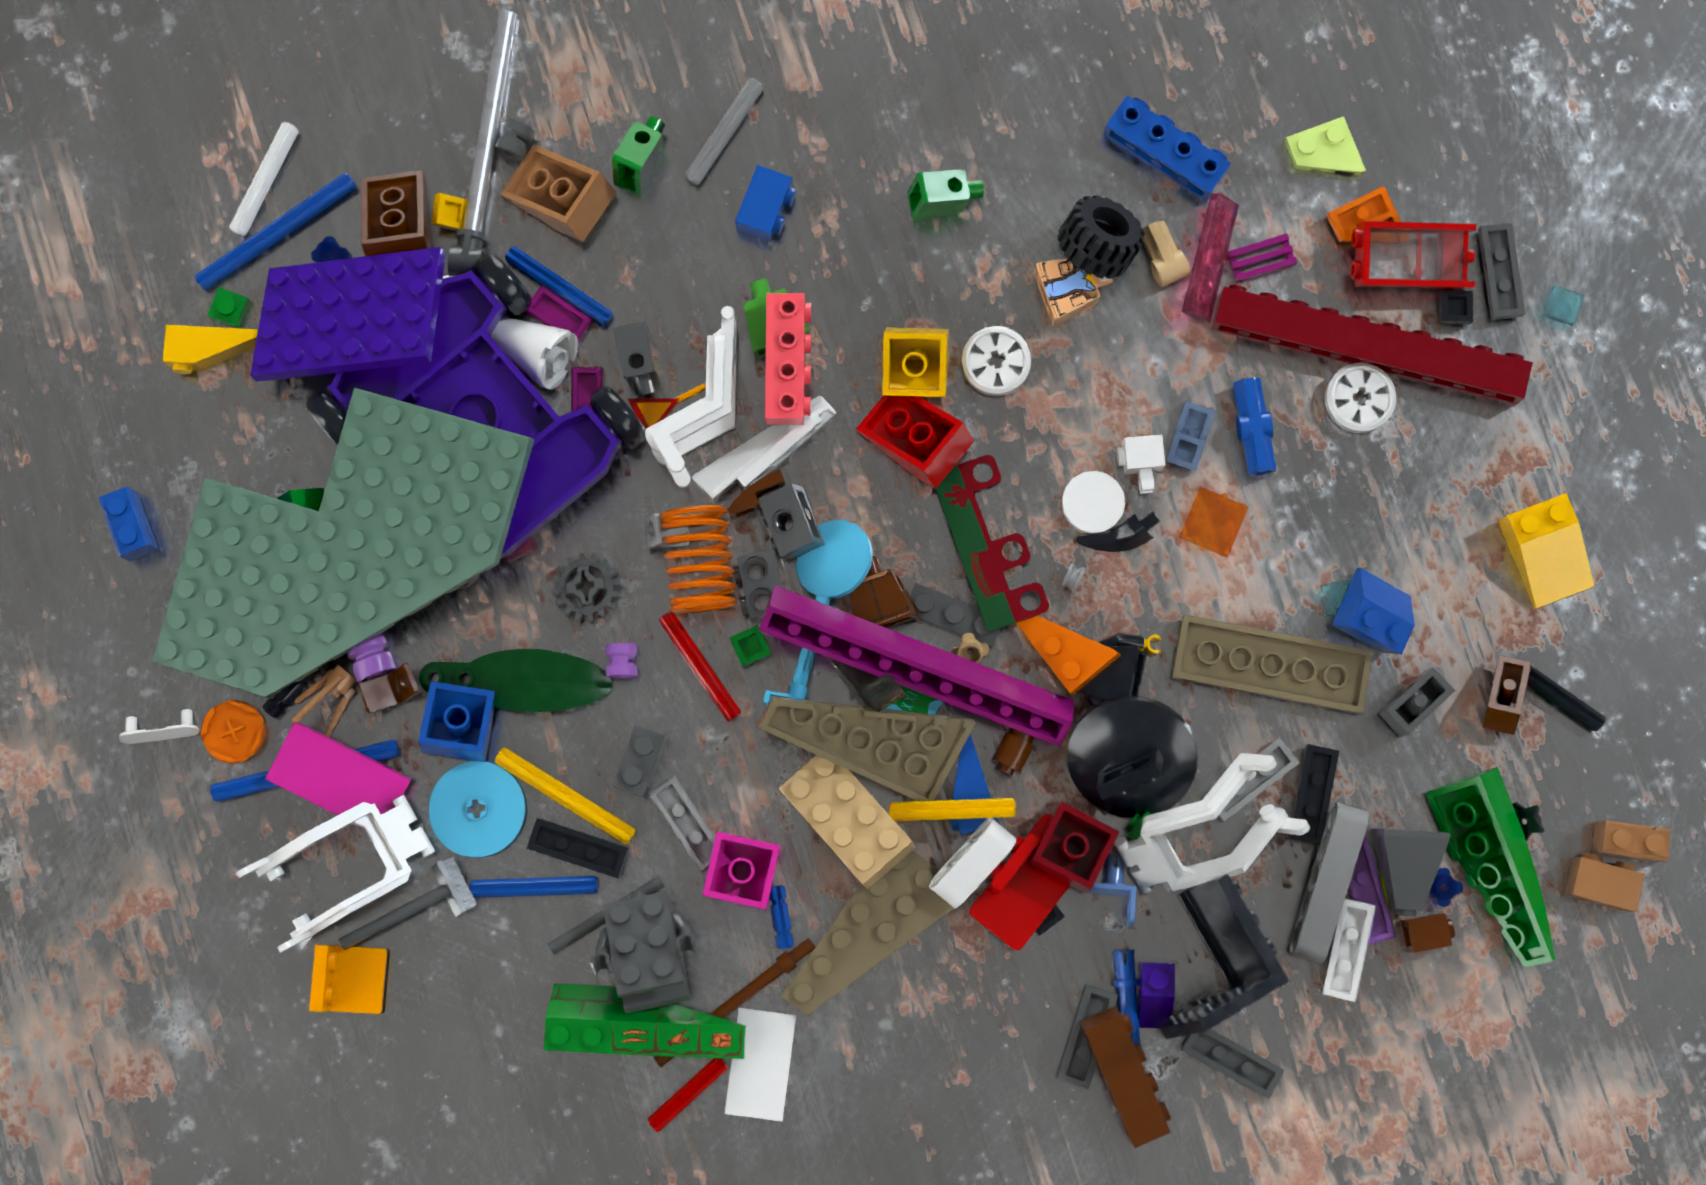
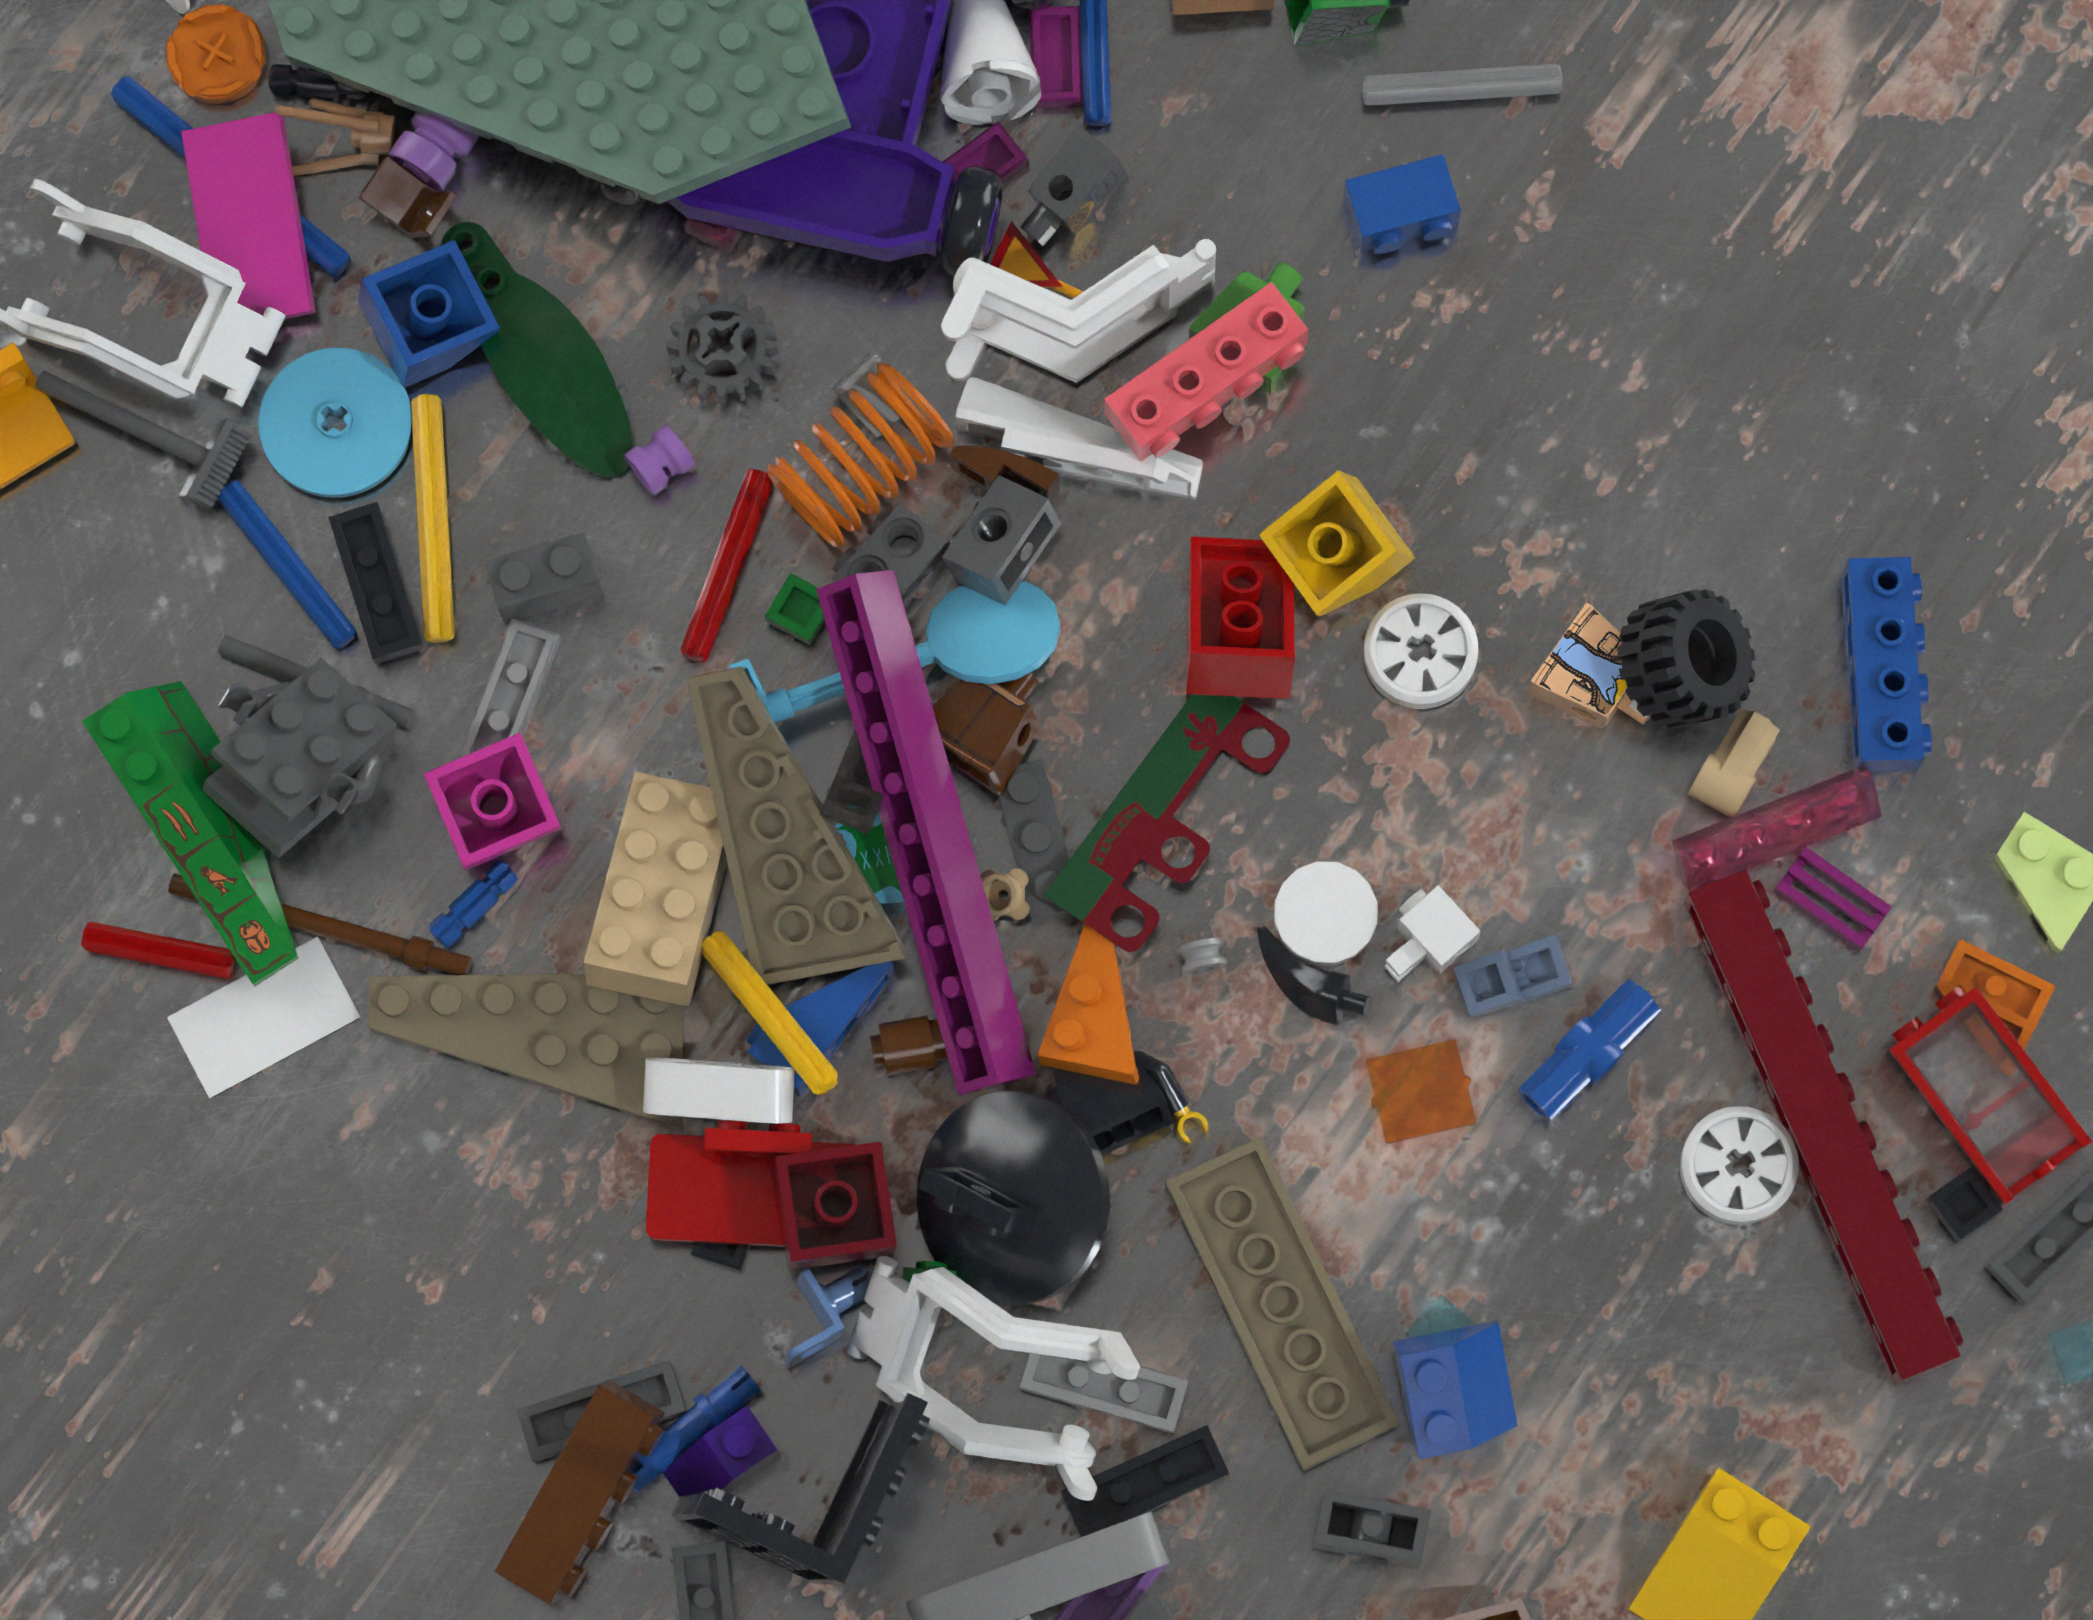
camera: 55 degrees right, 5 degrees down
green torso [907,169,984,222] -> none

